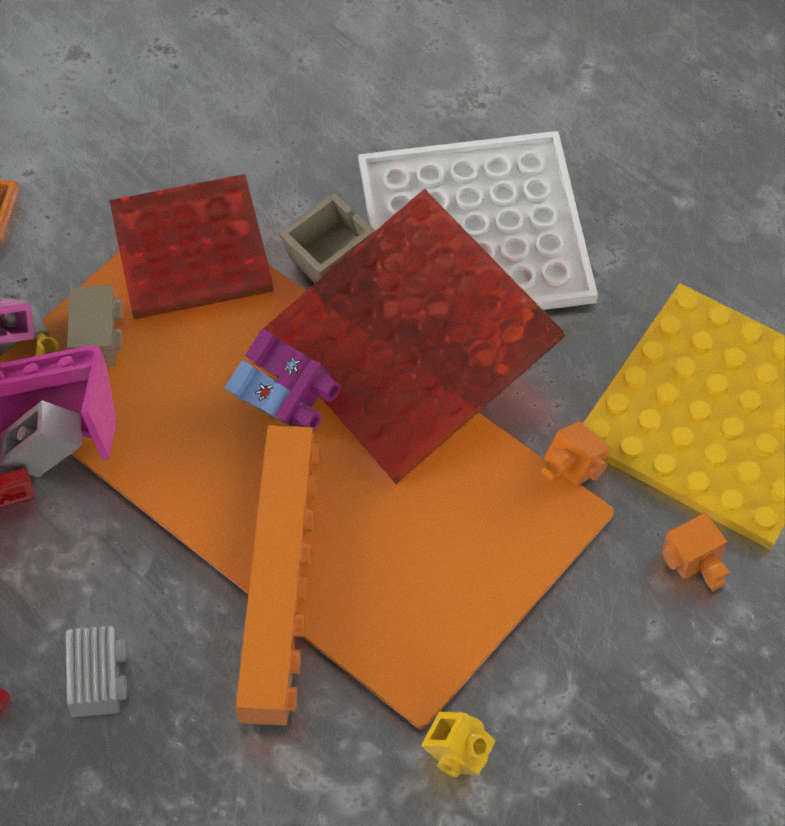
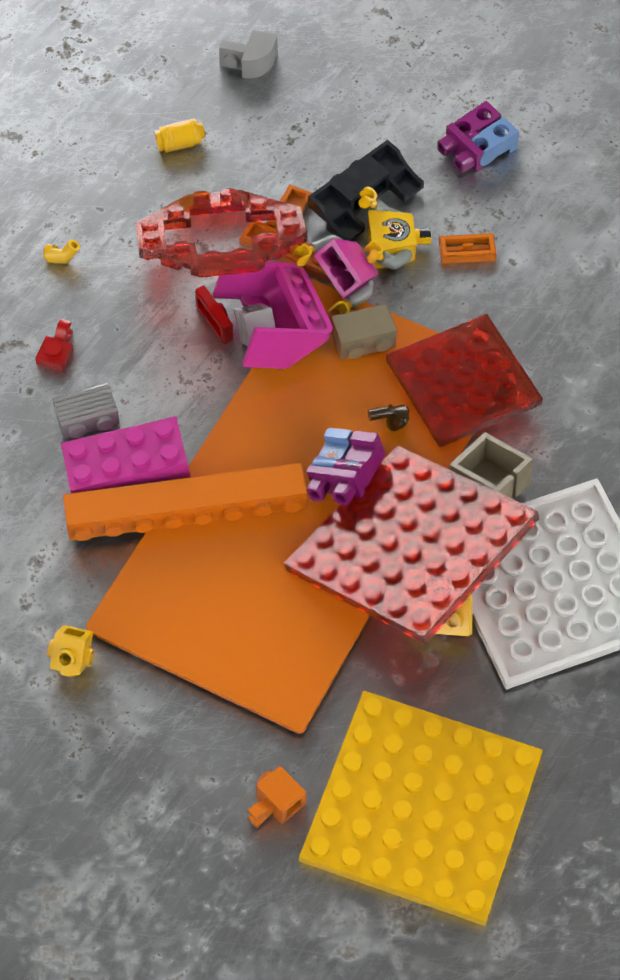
camera: 75 degrees right, 0 degrees up
orange brick [541,421,612,486] -> none
none -> dark pink brick [61,416,191,493]
none -> dark brown plate [368,404,409,431]

